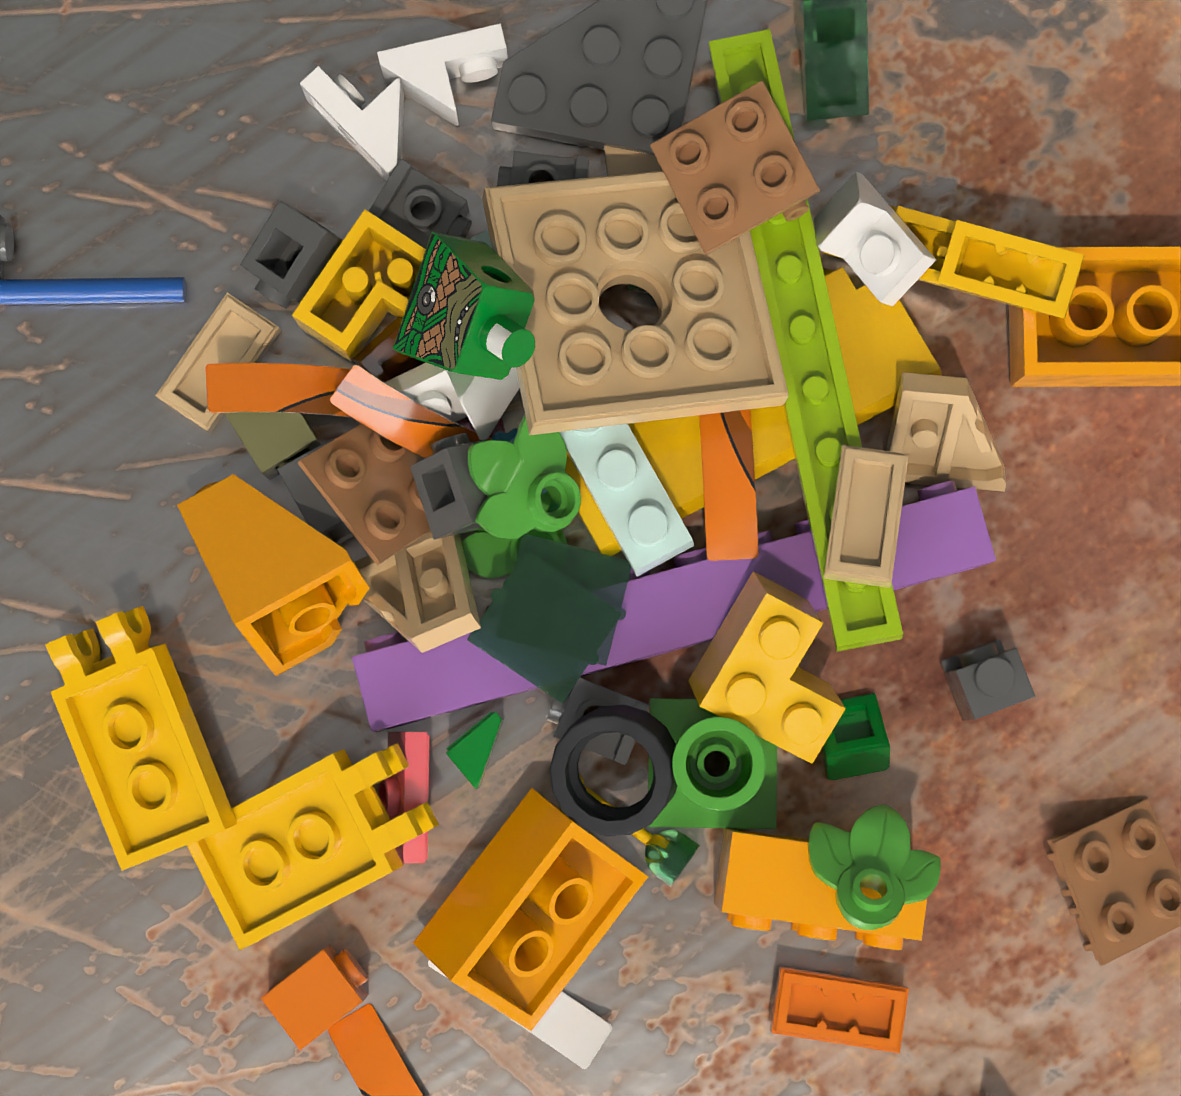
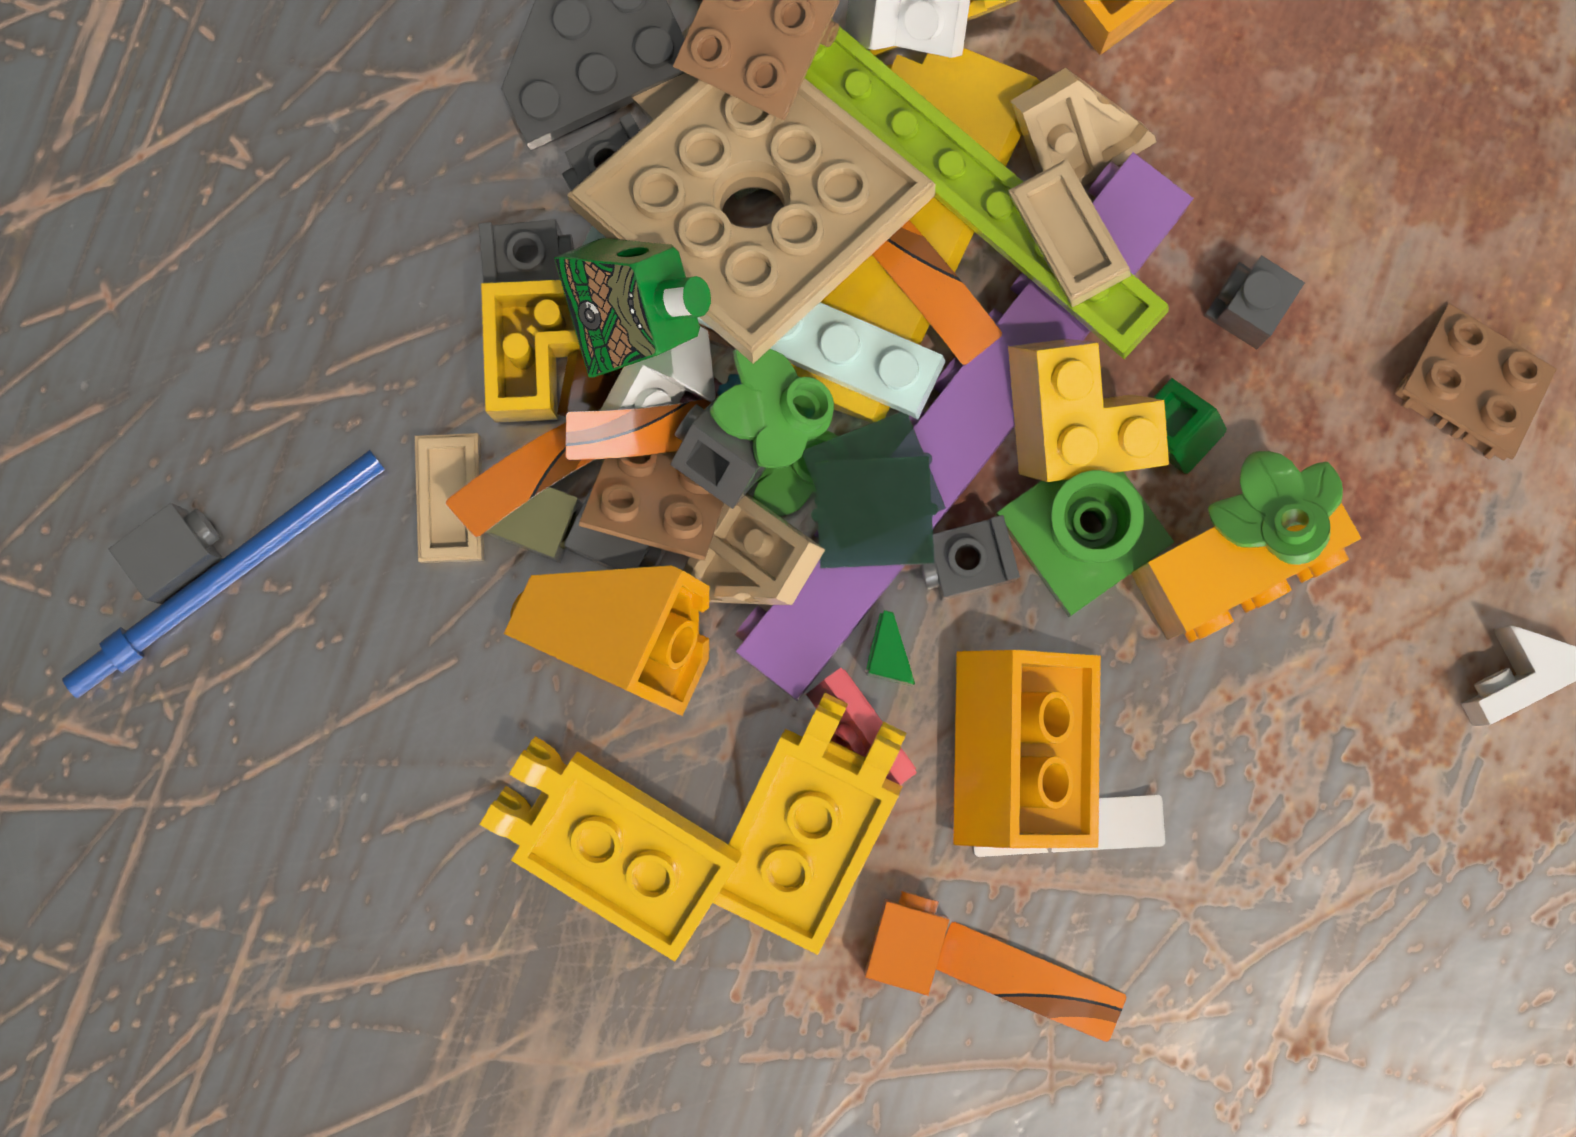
camera: 25 degrees left, 0 degrees up
dark grey brick [240,201,343,309] -> none
white slope [300,66,404,182] -> none
white slope [377,23,508,126] -> none
black tyre [549,704,678,837] -> none
clear green hinge [579,773,700,887] -> none
orange plate [770,966,909,1053] -> none

